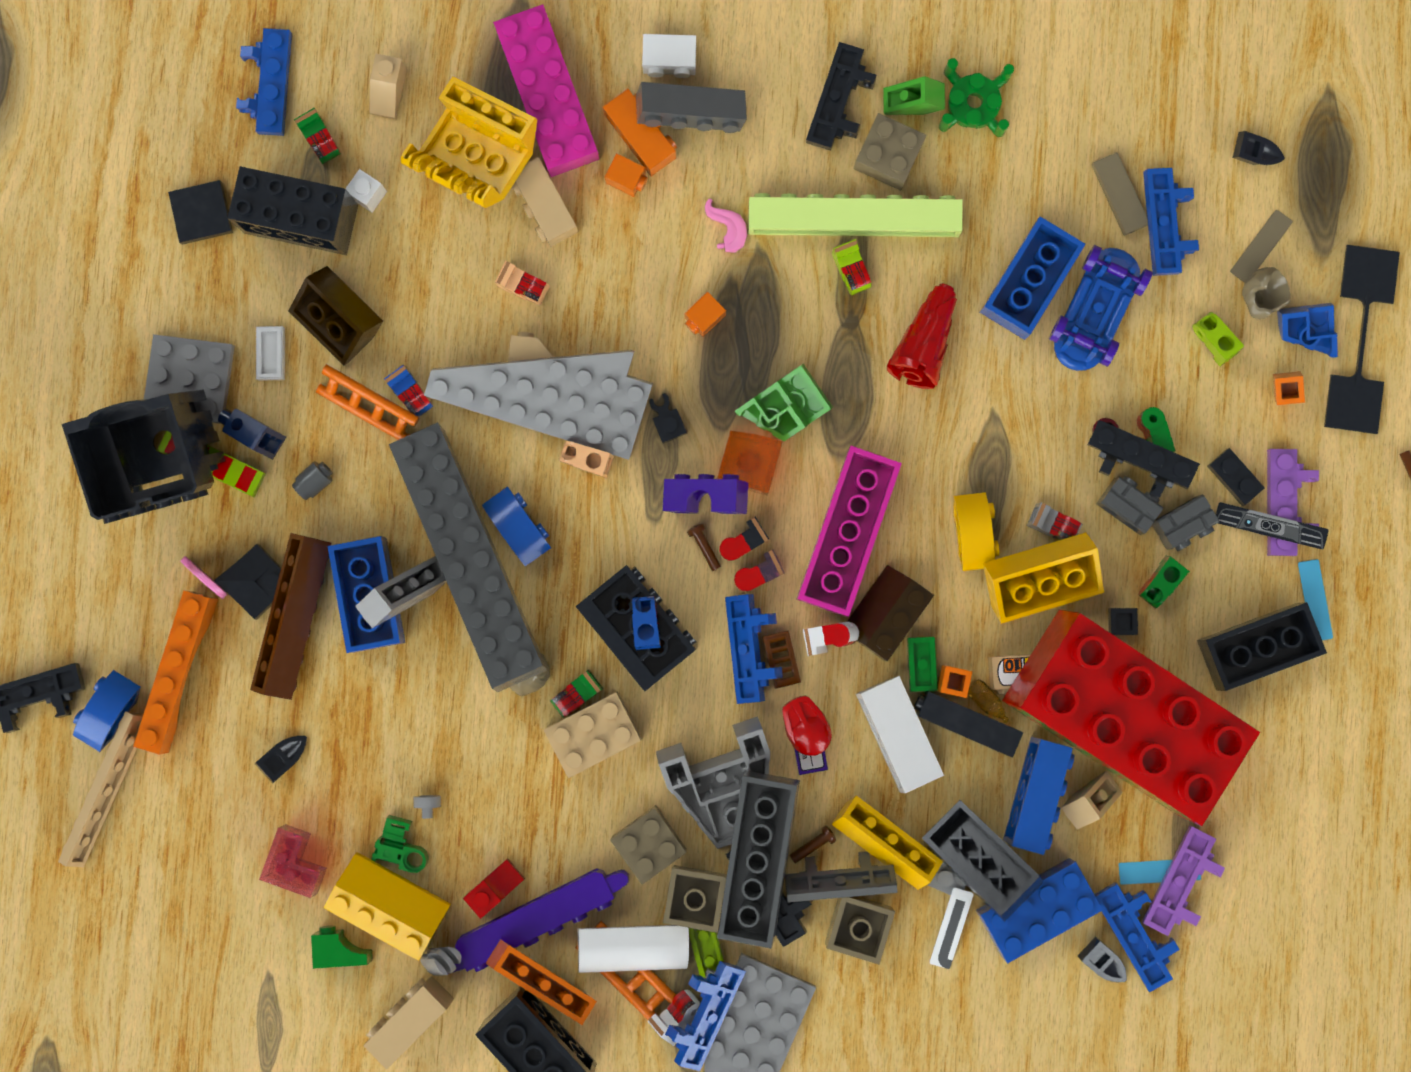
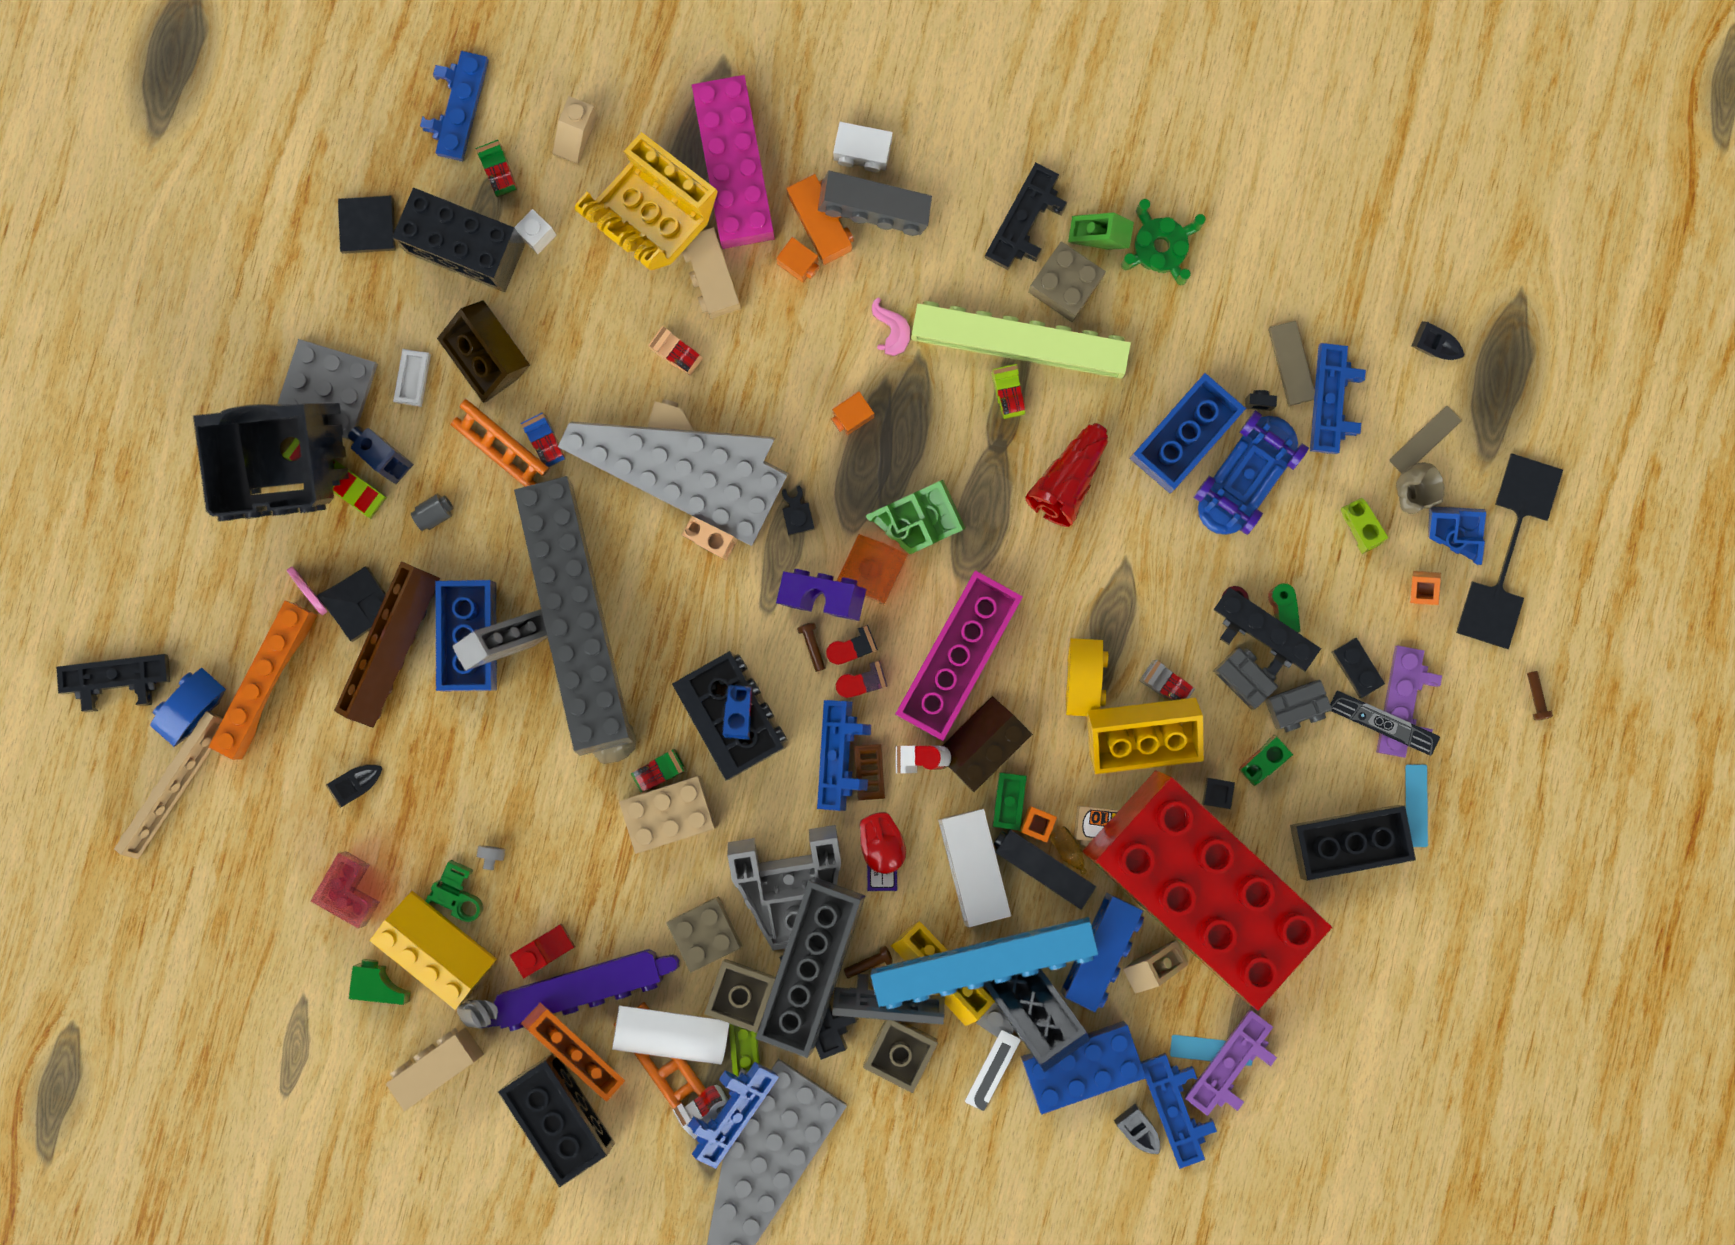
camera: 10 degrees right, 0 degrees up
blue brick [482,487,551,566] -> none
none -> dark azure brick [870,917,1098,1009]
none -> black plate [1245,390,1277,411]

